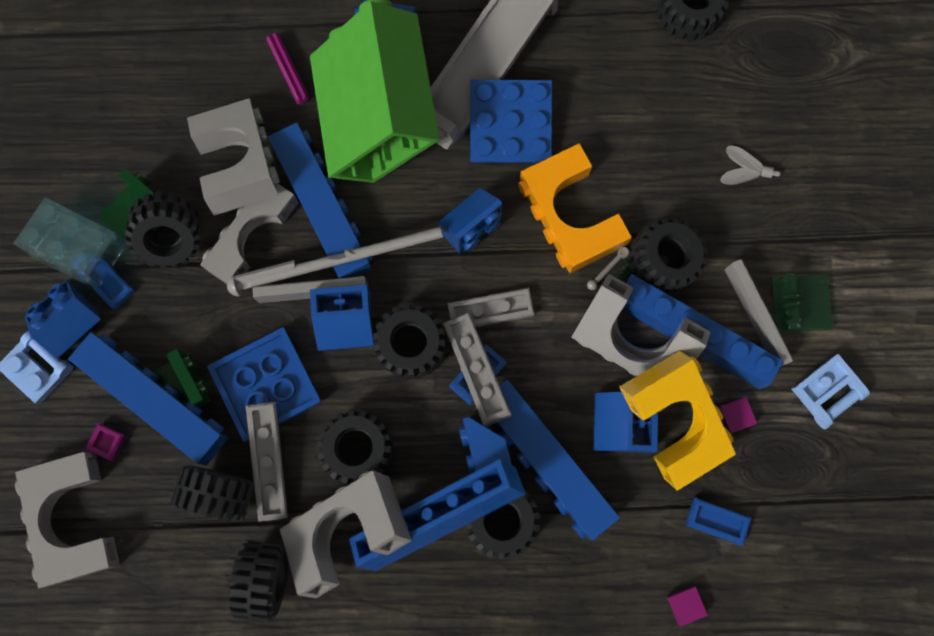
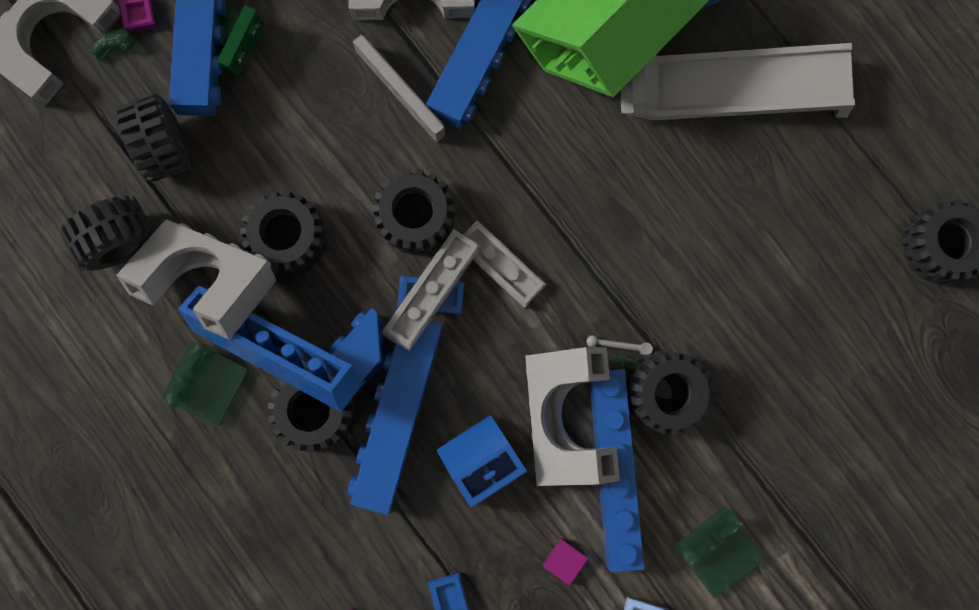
camera: 50 degrees right, 5 degrees up
blue plate [207,327,322,442] -> none
light grey bar [227,227,443,296] -> none
light grey tile [246,402,289,522] -> none
blue slope [310,284,374,351] -> none
blue slope [438,188,502,254] -> none
blue plate [470,80,552,163] -> none
light orange arch [518,143,632,273] -> none
yellow arch [620,351,736,491] -> none
light grey piece [720,146,781,185] -> none
light grey tile [725,259,793,366] -> none
none -> clear green arm [88,29,135,61]
none -> clear green hinge [161,341,248,427]

